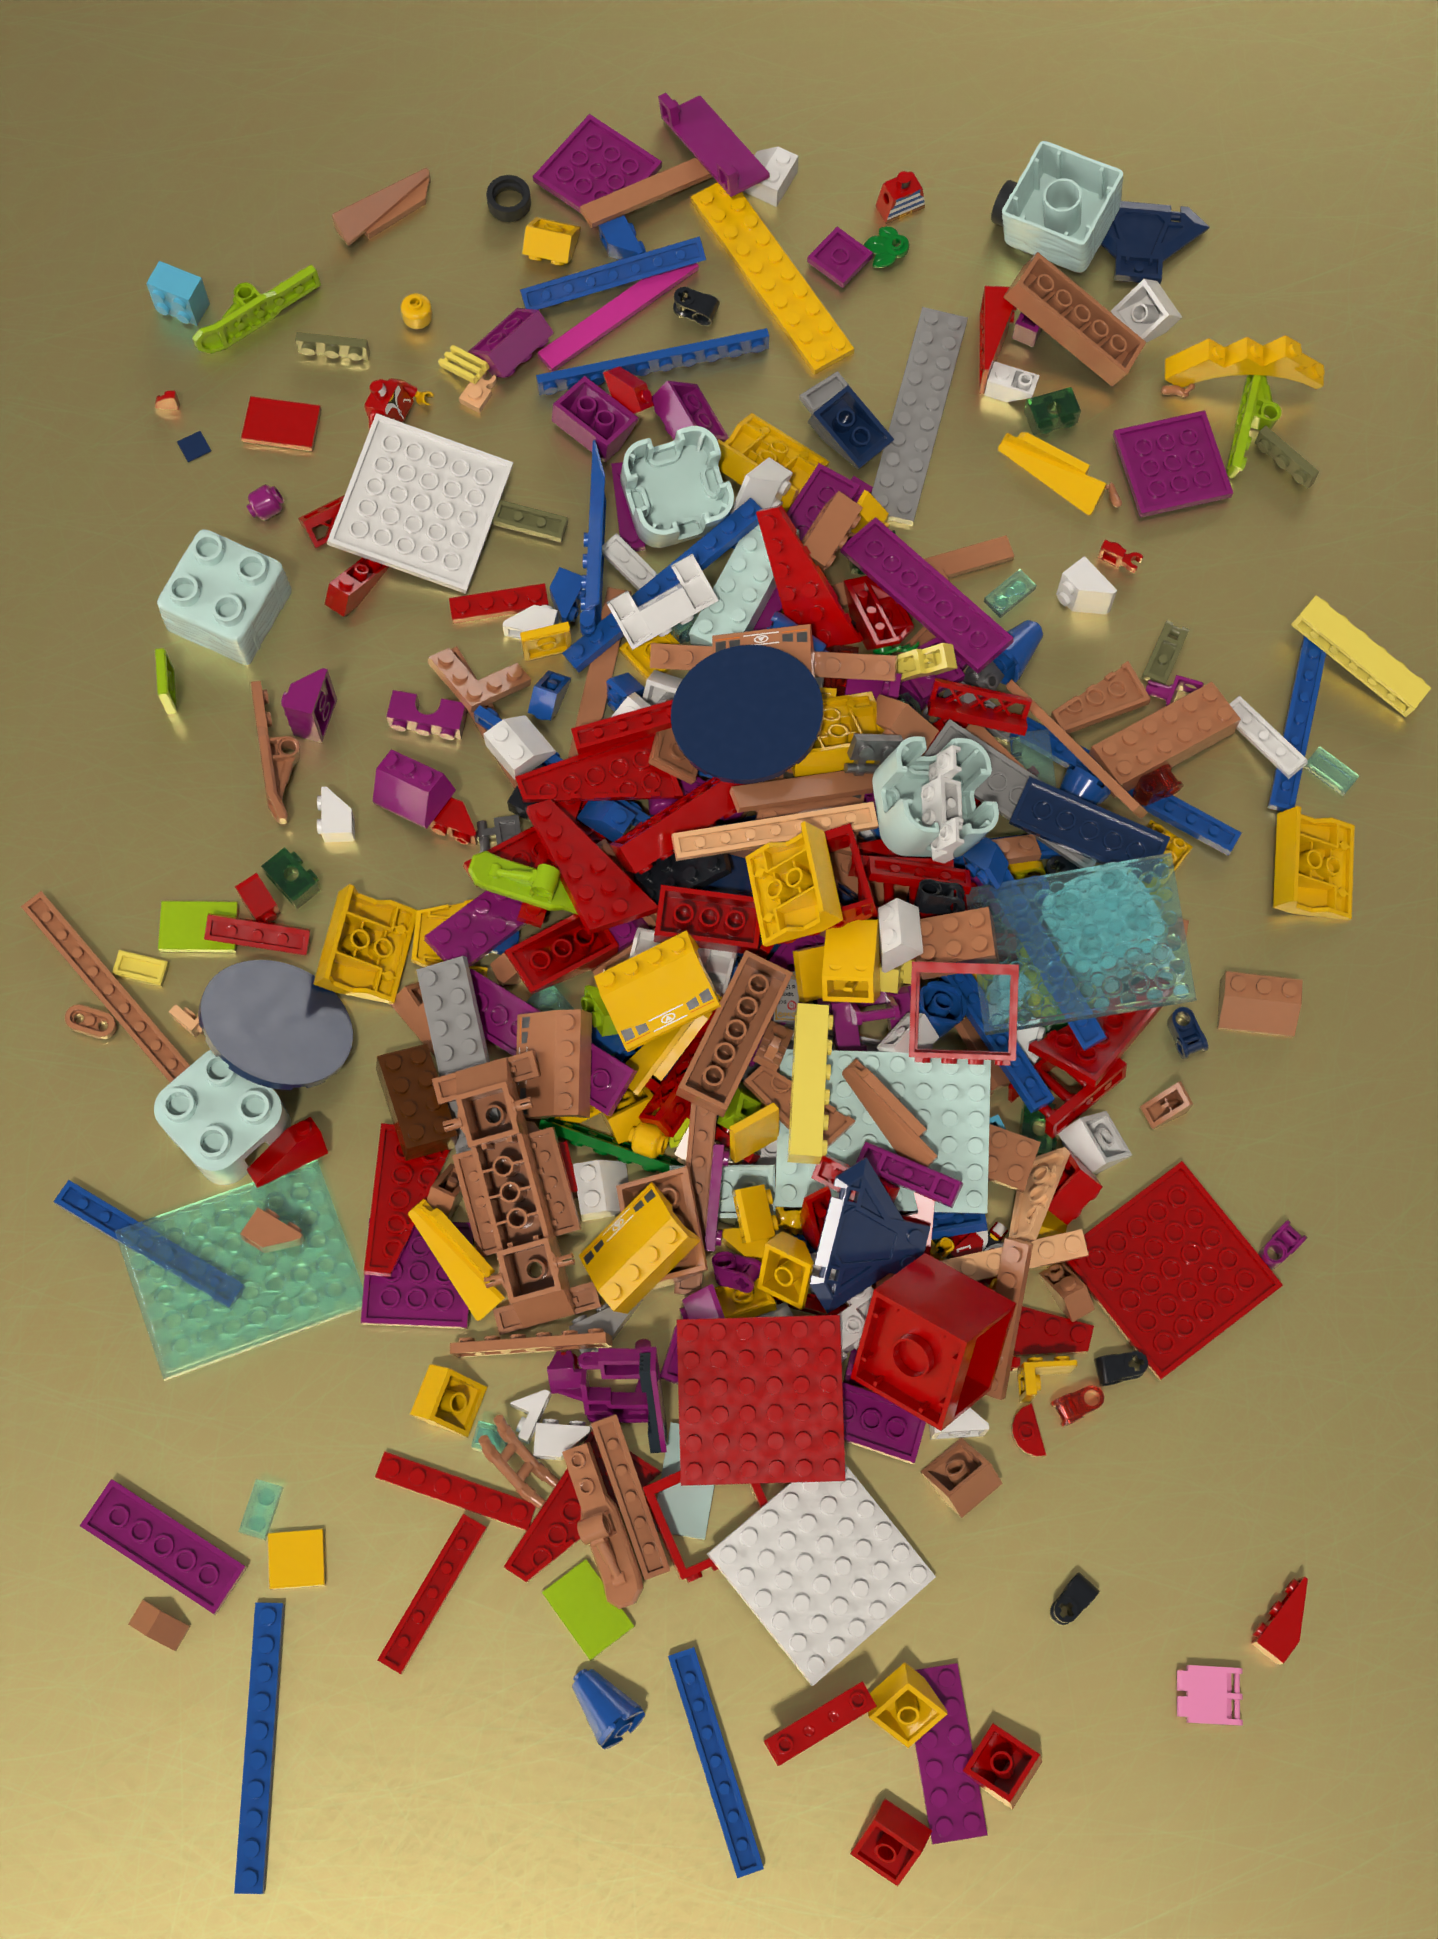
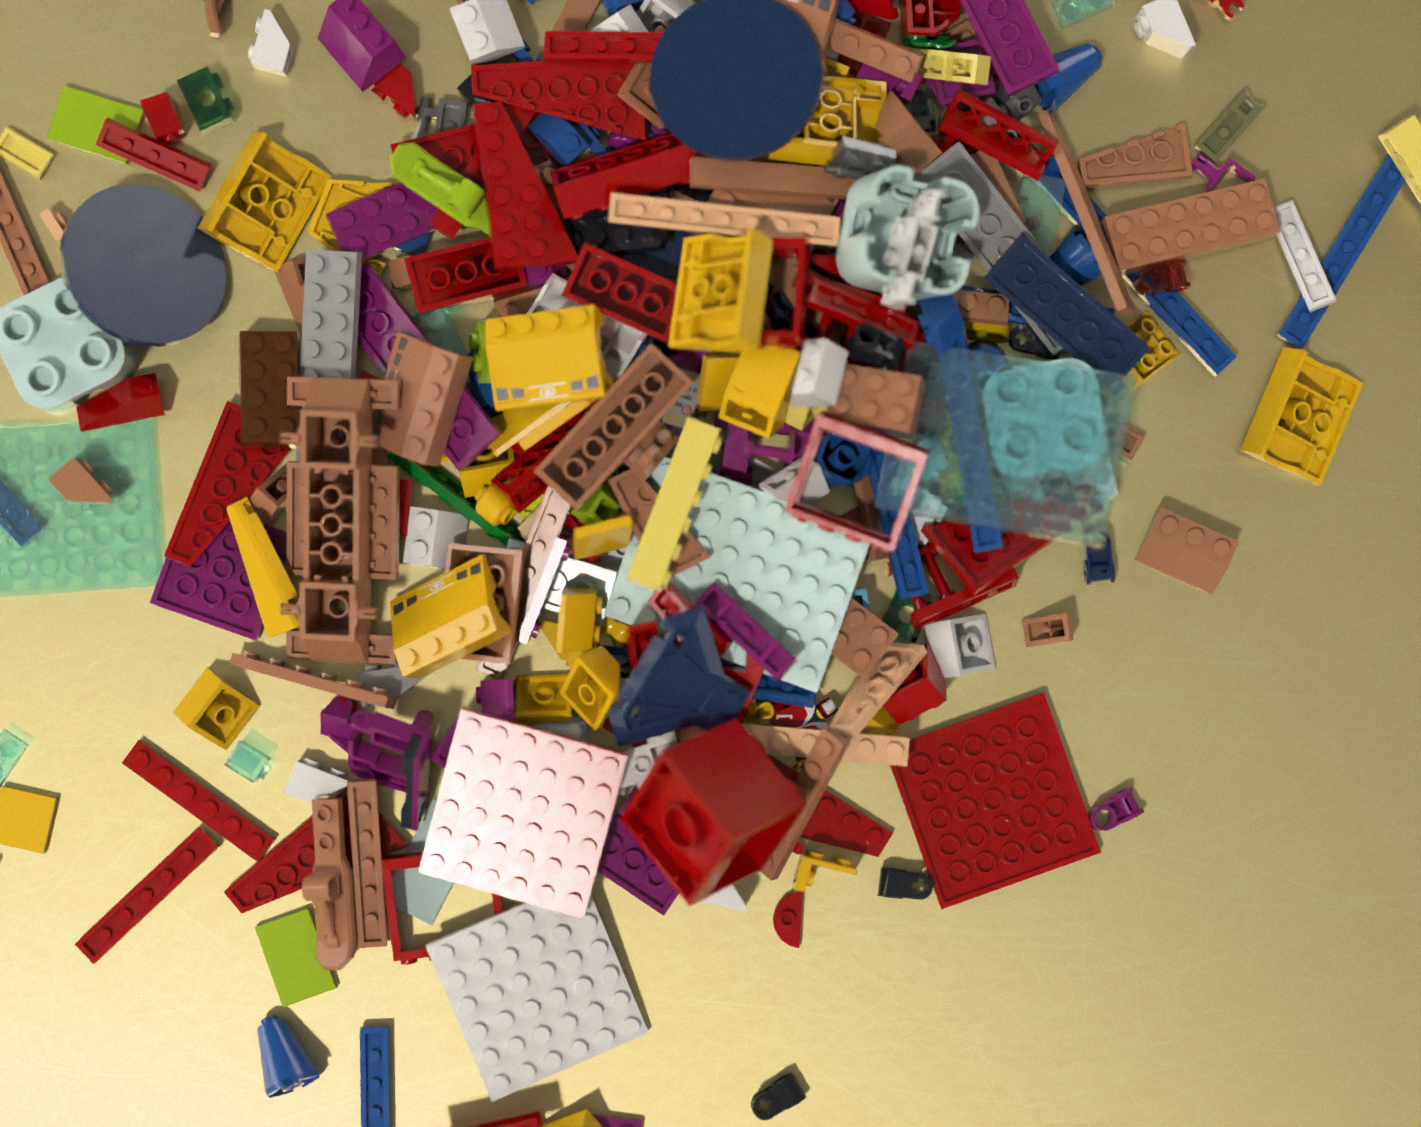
camera: 20 degrees right, 15 degrees up
nougat piece [478,1415,560,1509] -> none
white slope [510,1389,552,1444] -> none
magenta piece [712,1251,762,1293] -> none
nougat wedge [842,1059,938,1167] -> none
nougat slope [920,1438,1003,1518] -> none
nougat slope [1039,1262,1095,1322] -> none
clear red piece [1050,1385,1104,1428] -> none
clear light blue tile [1304,746,1359,796] -> none

